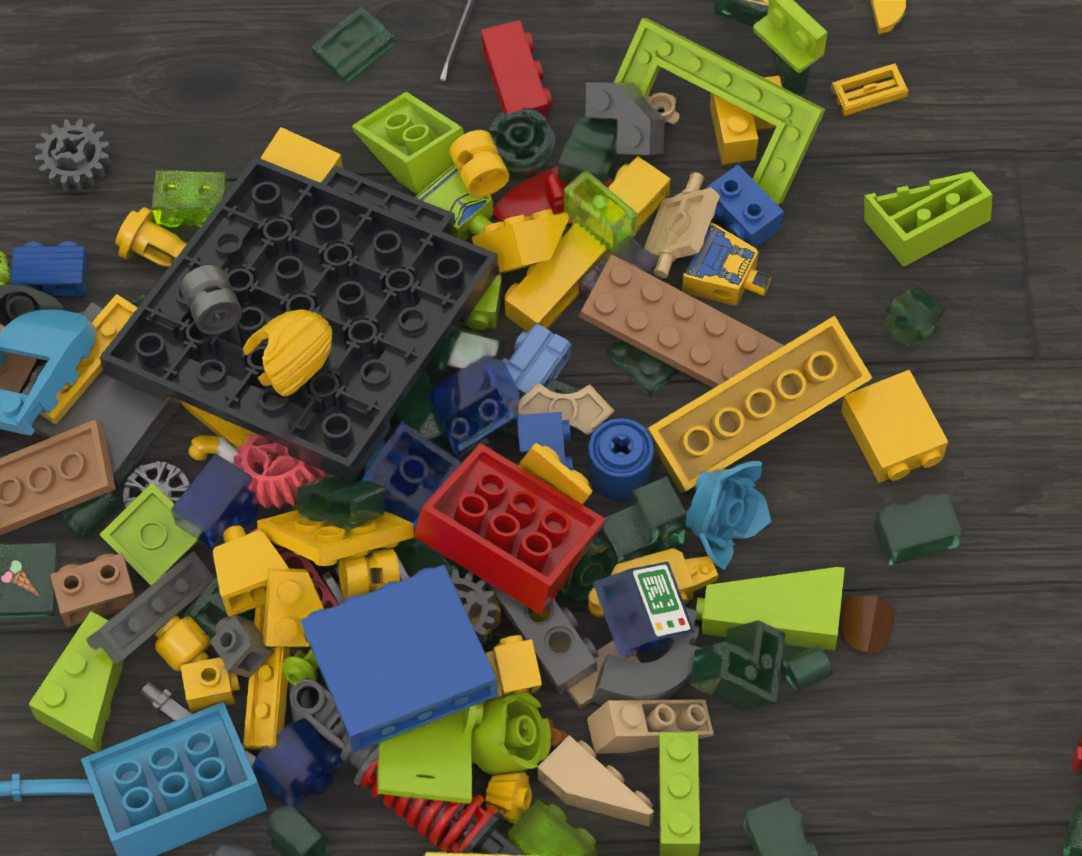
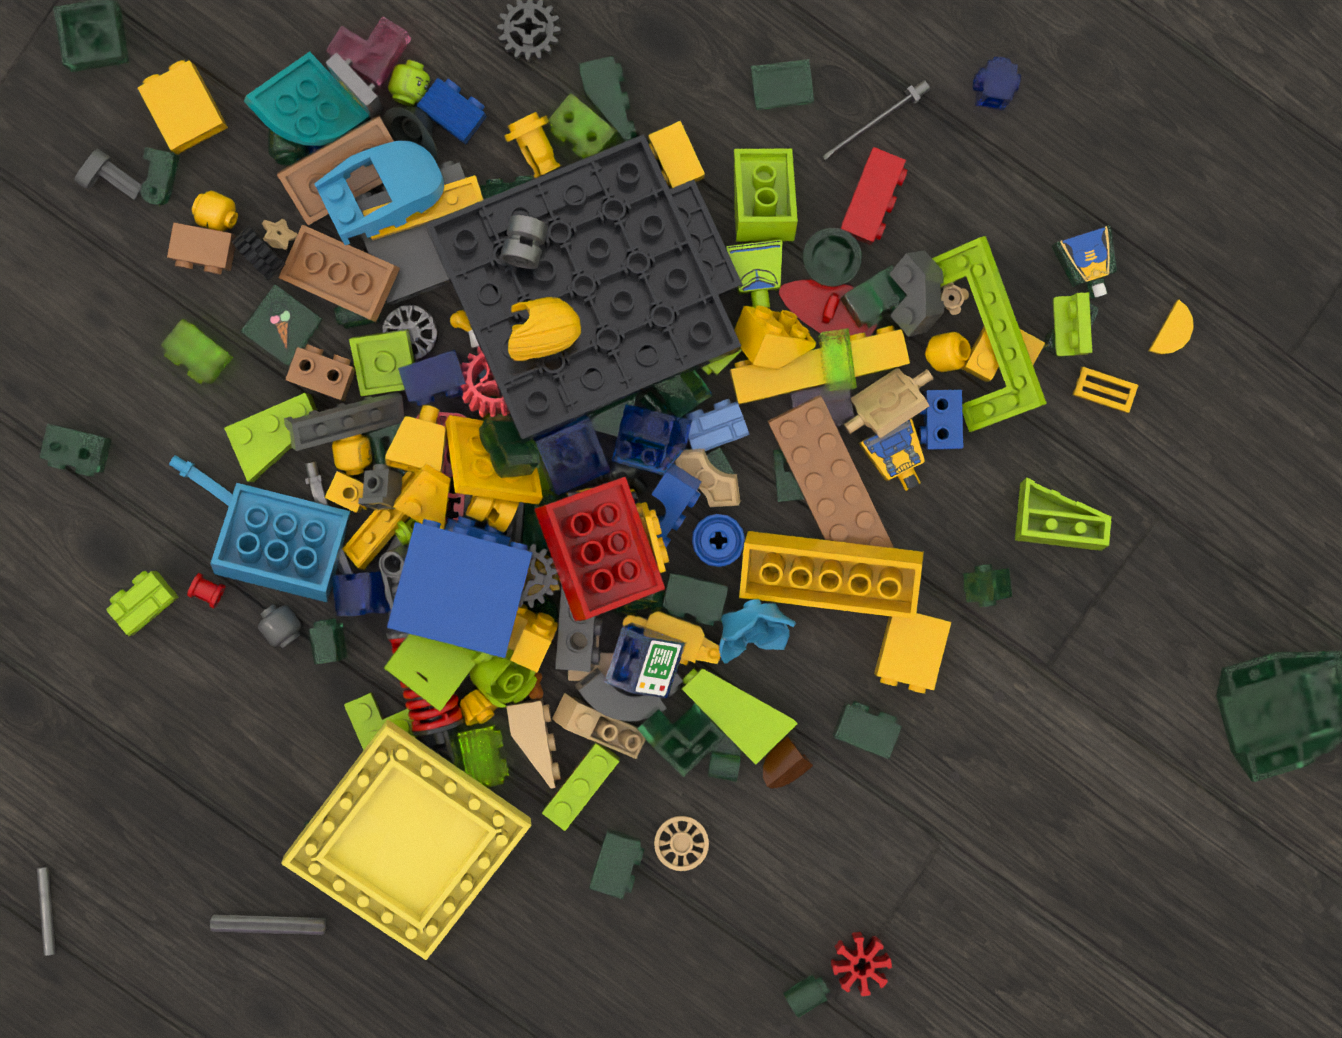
camera: 40 degrees right, 25 degrees up
yellow wheel [449,130,510,197] -> none
none -> clear green slope [579,56,637,142]
none -> tan wheel [654,816,709,871]
none -> yellow head [925,332,971,372]

